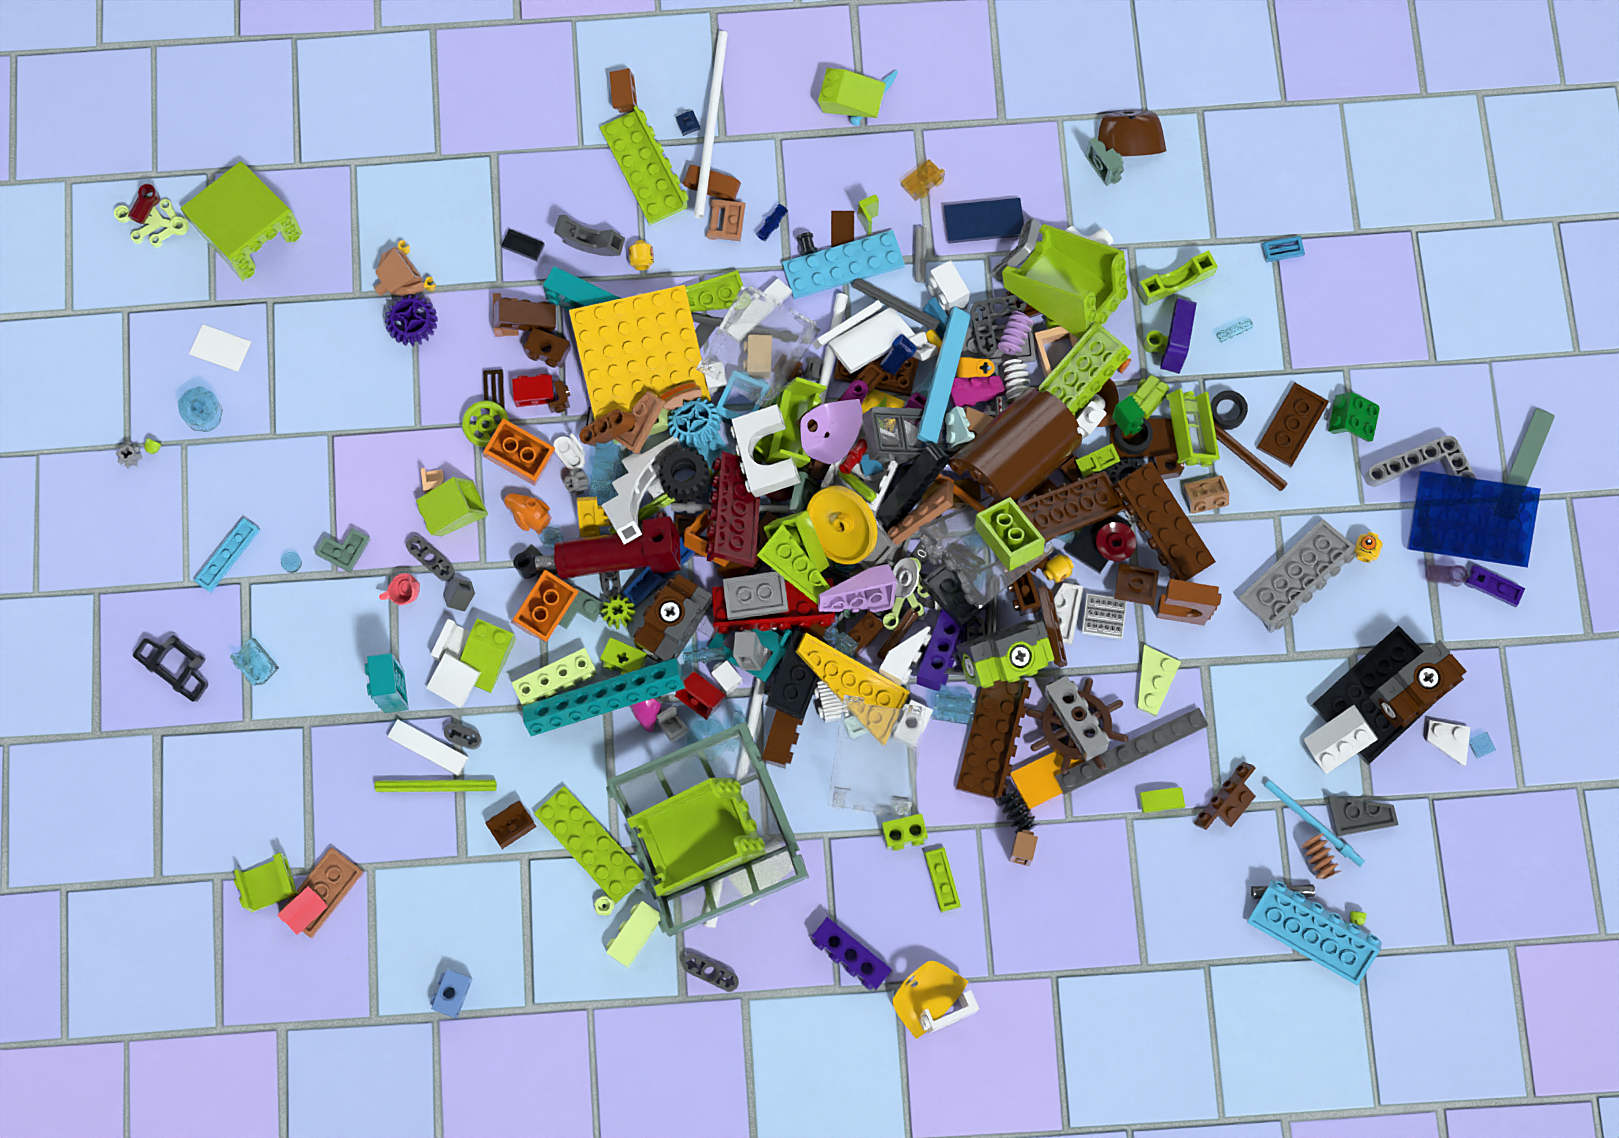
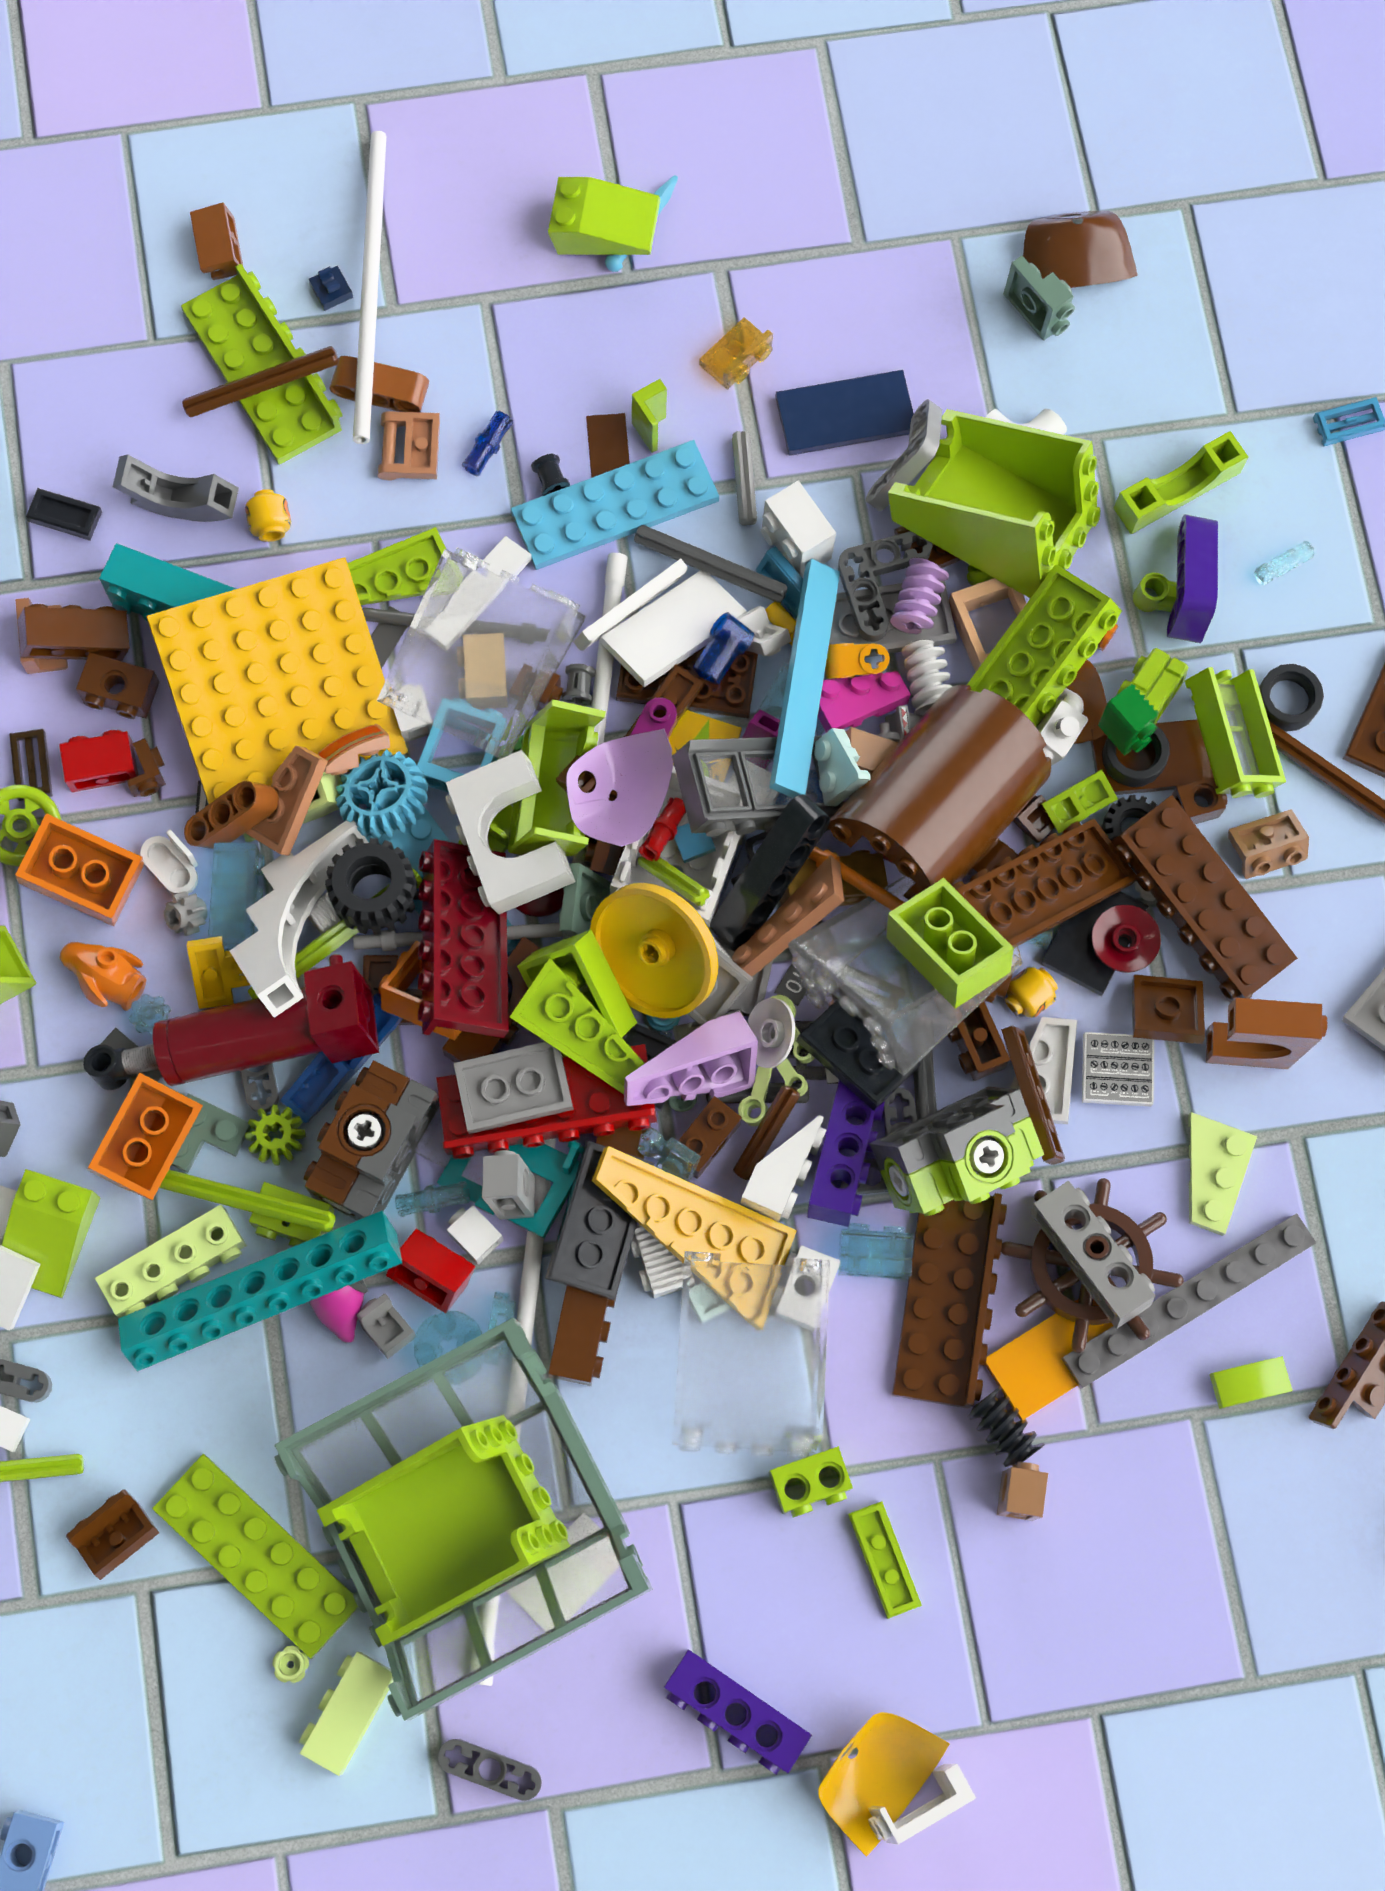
camera: 10 degrees left, 0 degrees up
none -> lime axle [159,1170,336,1232]
none -> reddish brown axle [182,346,339,417]

